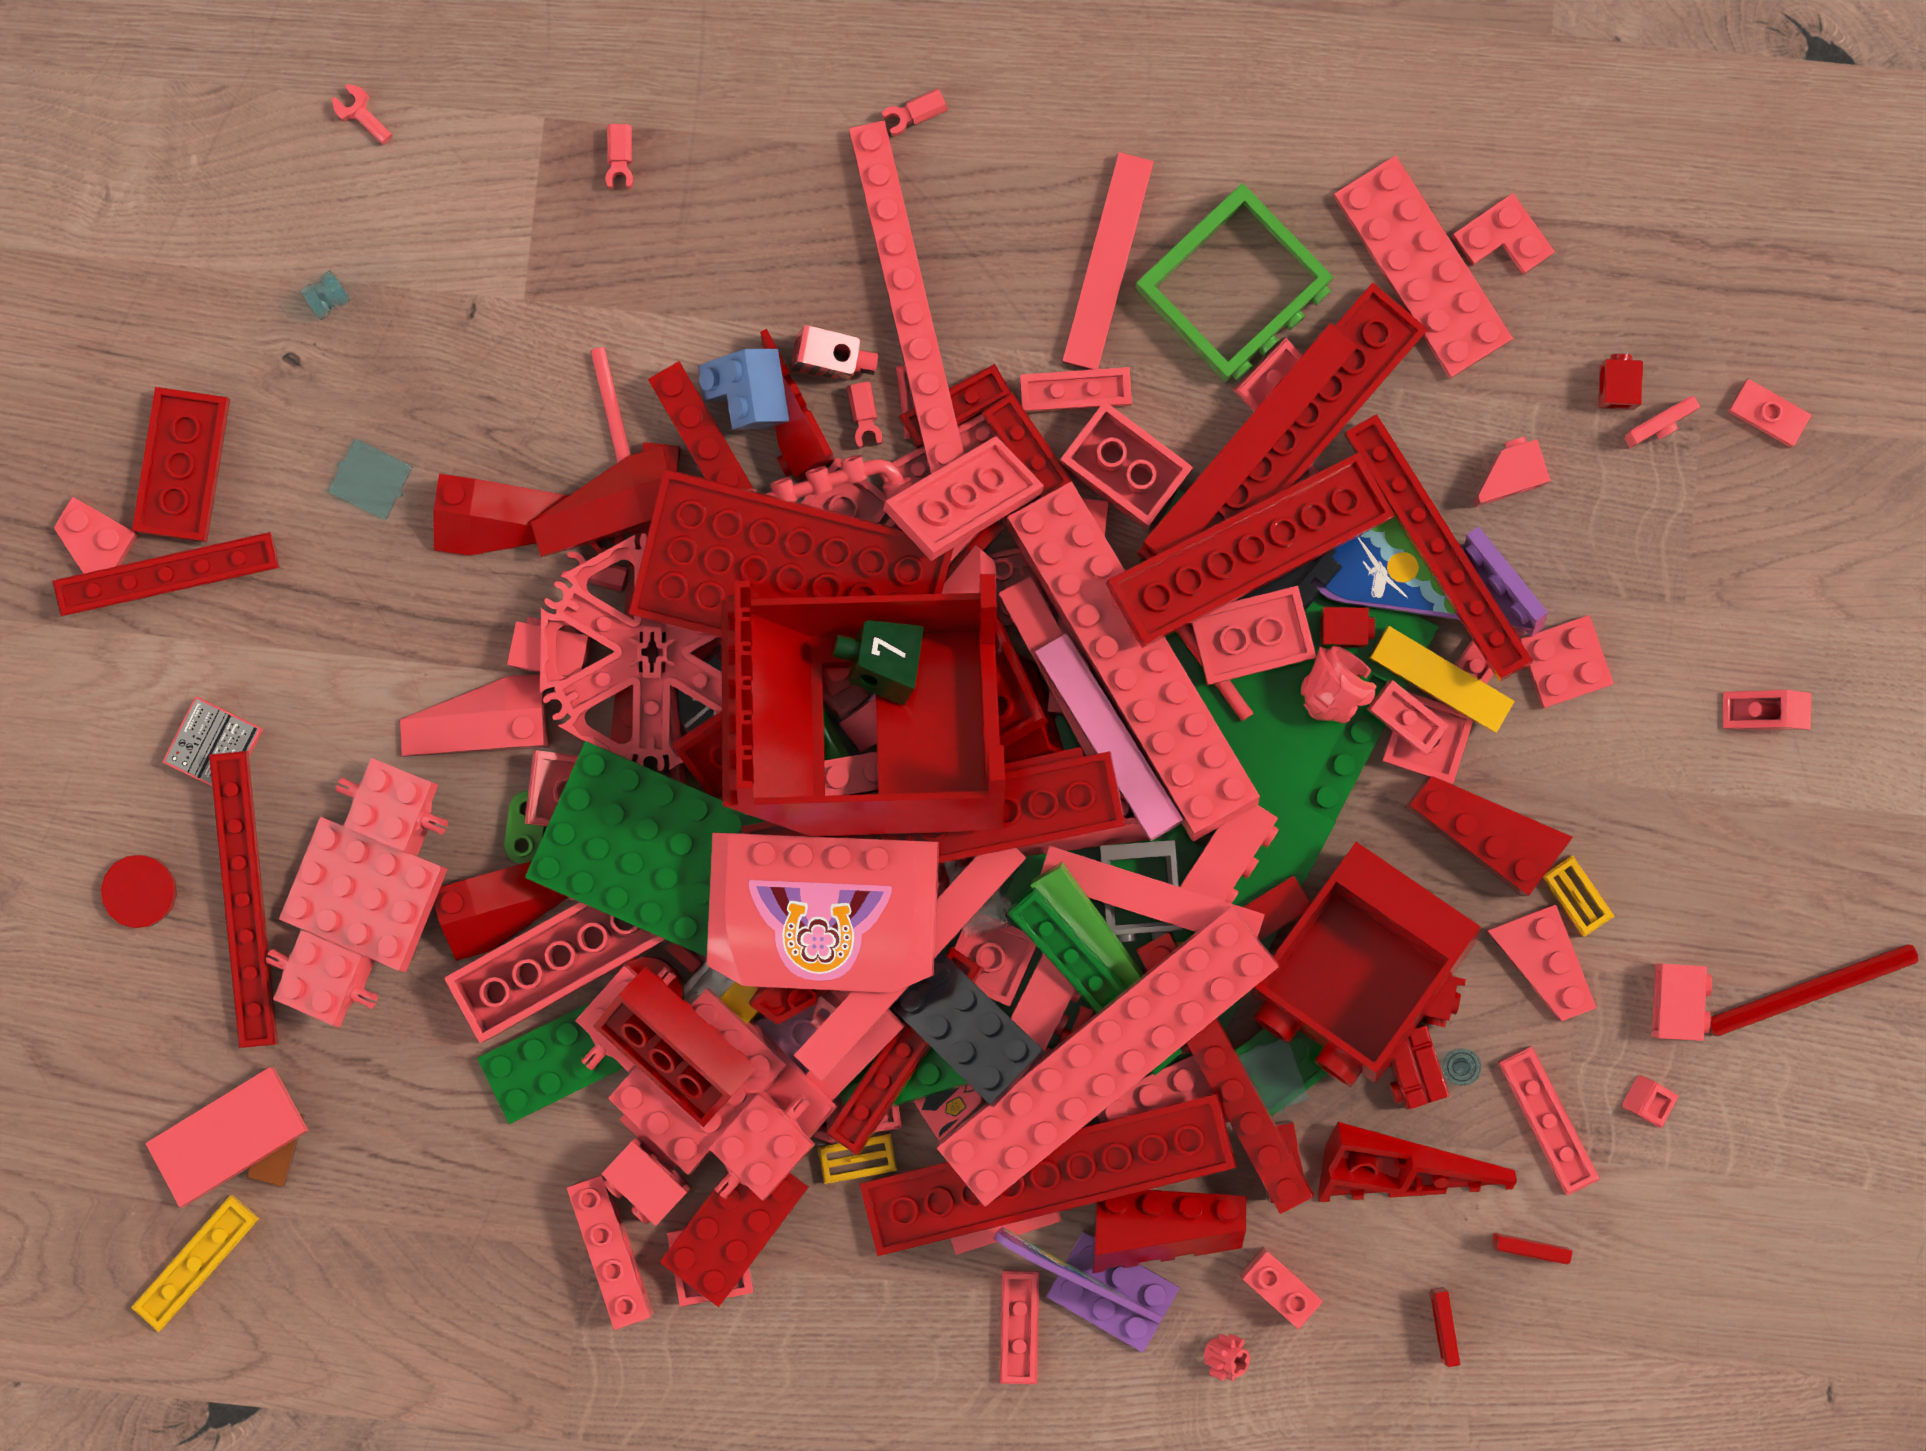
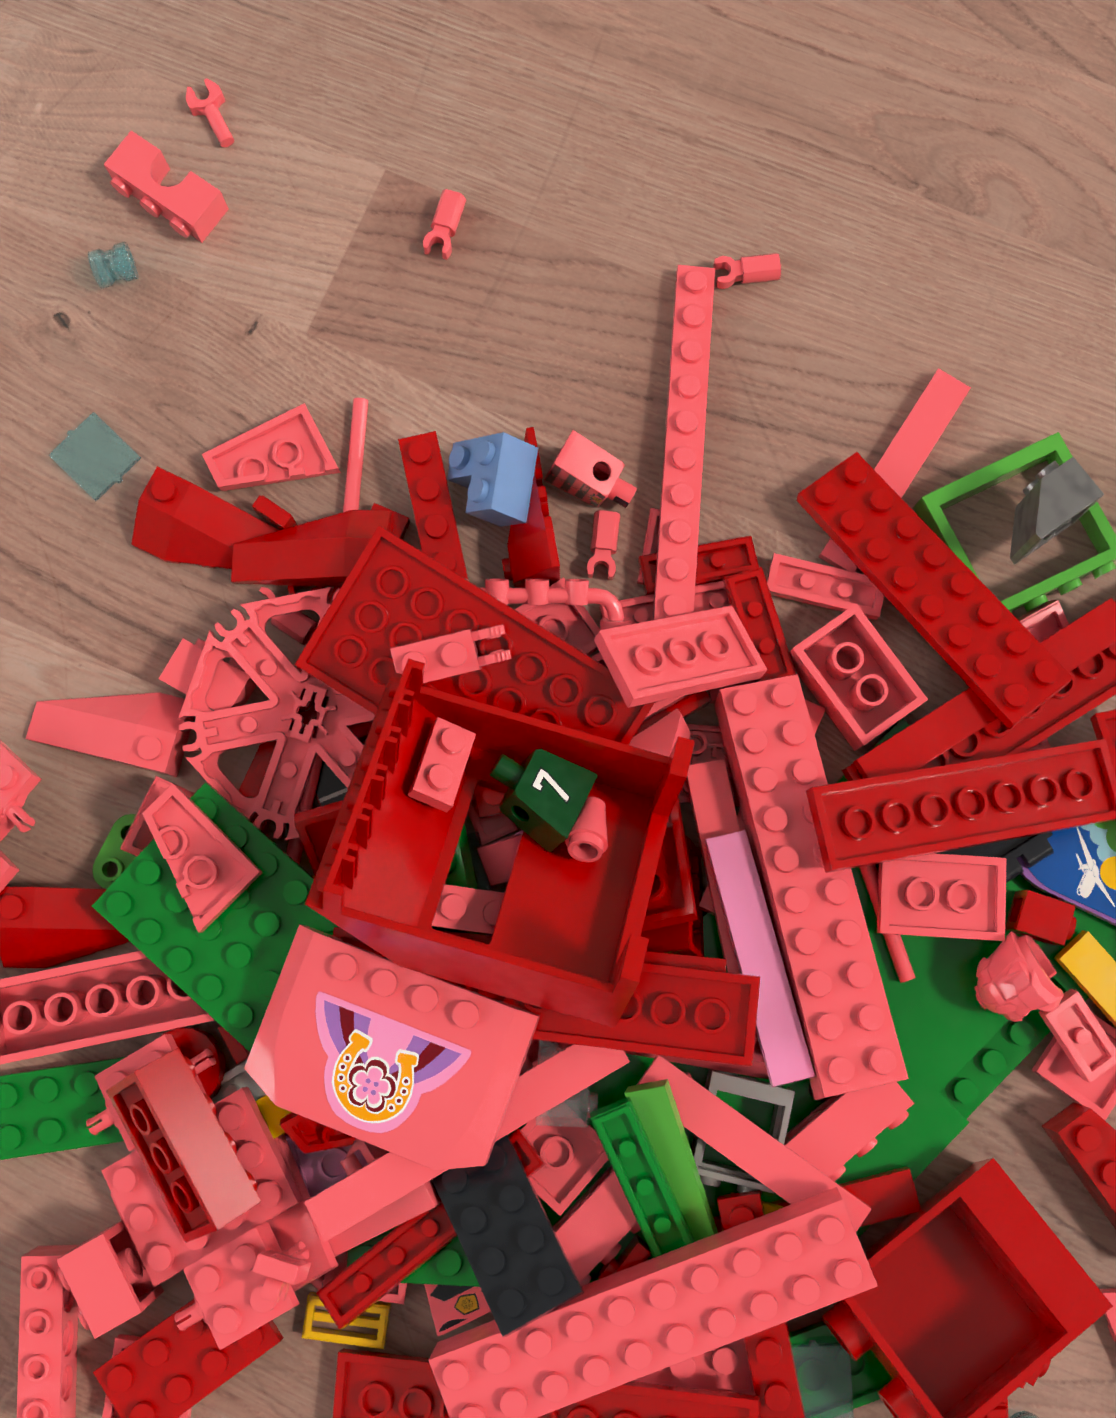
camera: 15 degrees right, 5 degrees down
none -> coral arch [104,130,229,243]
none -> coral wing [142,784,263,933]
none -> coral wing [202,403,341,491]
none -> red tile [252,495,297,530]
none -> coral tile [252,1250,311,1303]
none -> coral hinge [390,625,512,683]
none -> coral plate [407,717,476,813]
none -> coral cone [565,797,608,862]
none -> red plate [796,452,1073,730]
none -> flat silver slope [1010,457,1104,565]

